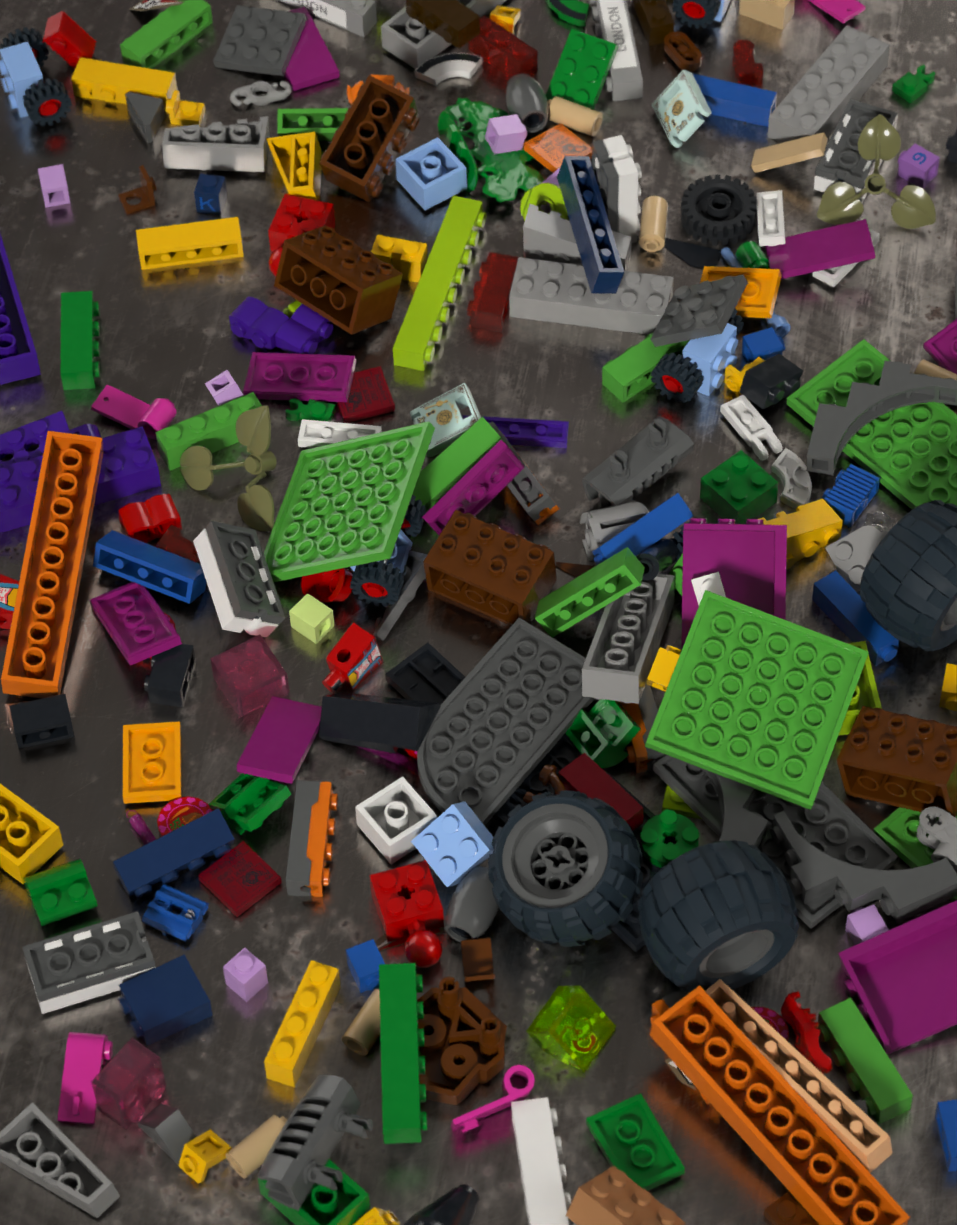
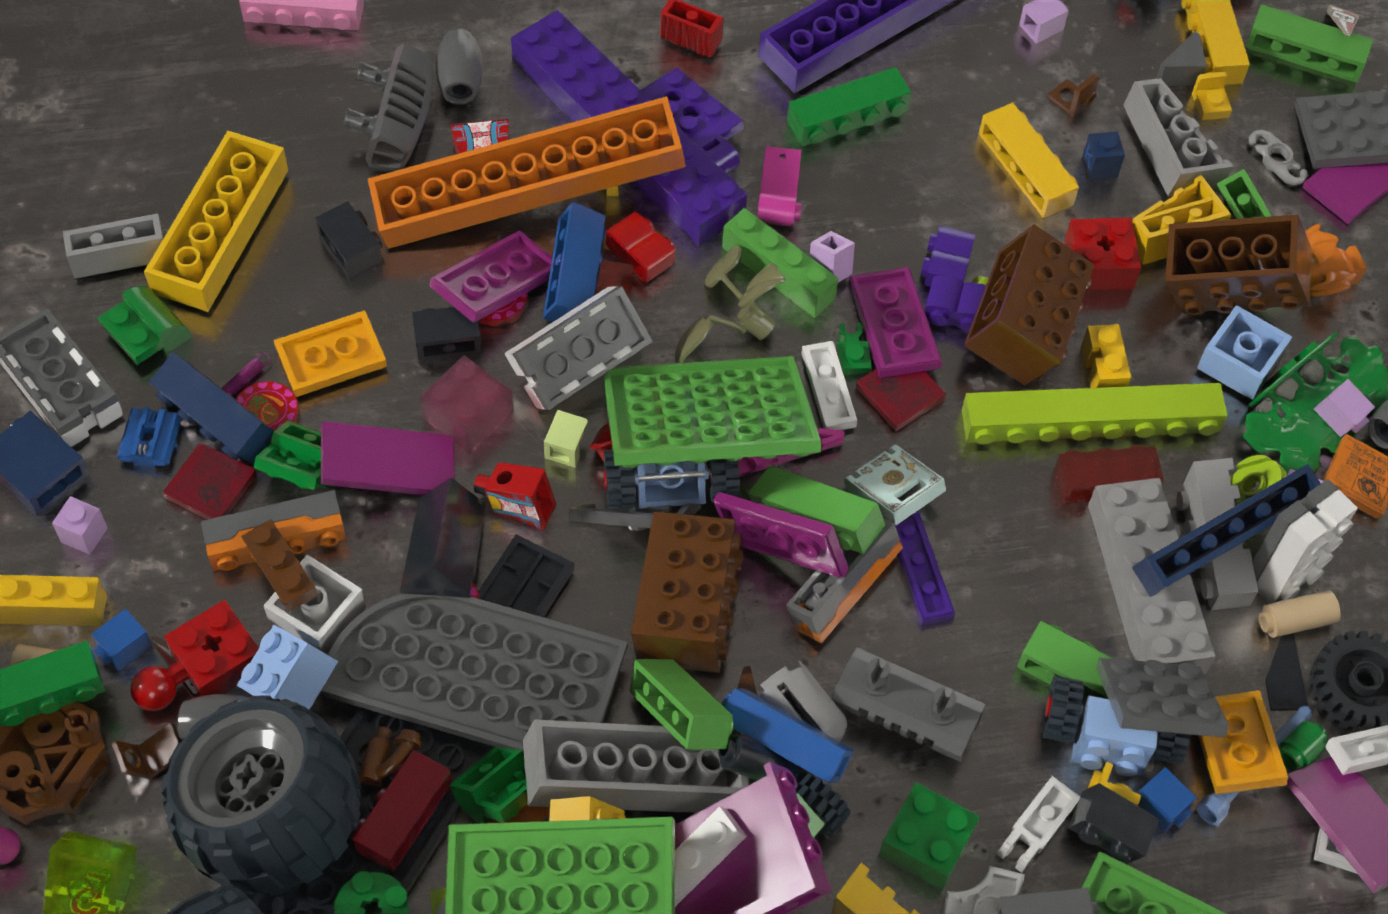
camera: 65 degrees right, 5 degrees up
none -> reddish brown plate [241,519,319,612]

